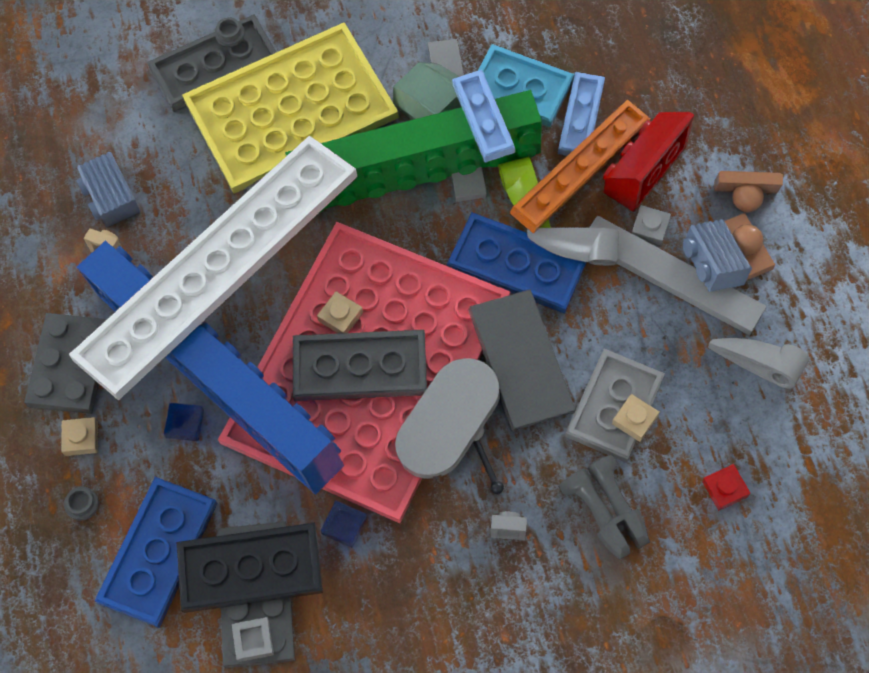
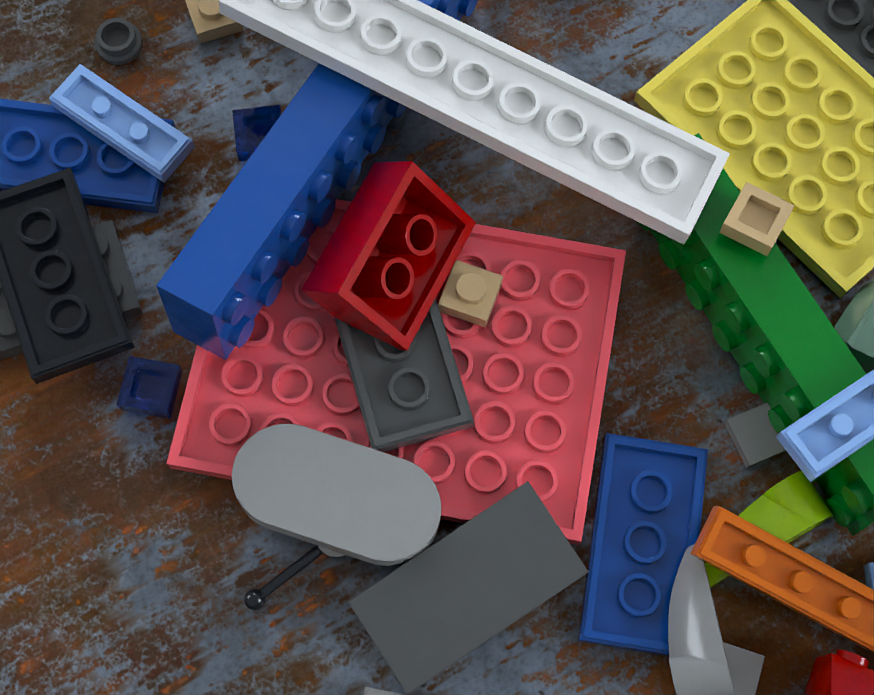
camera: 70 degrees right, 5 degrees up
light grey plate [491,511,527,540] -> none
none -> light blue tile [49,64,195,183]
none -> red slope [301,161,476,351]
none -> tan plate [719,182,795,256]

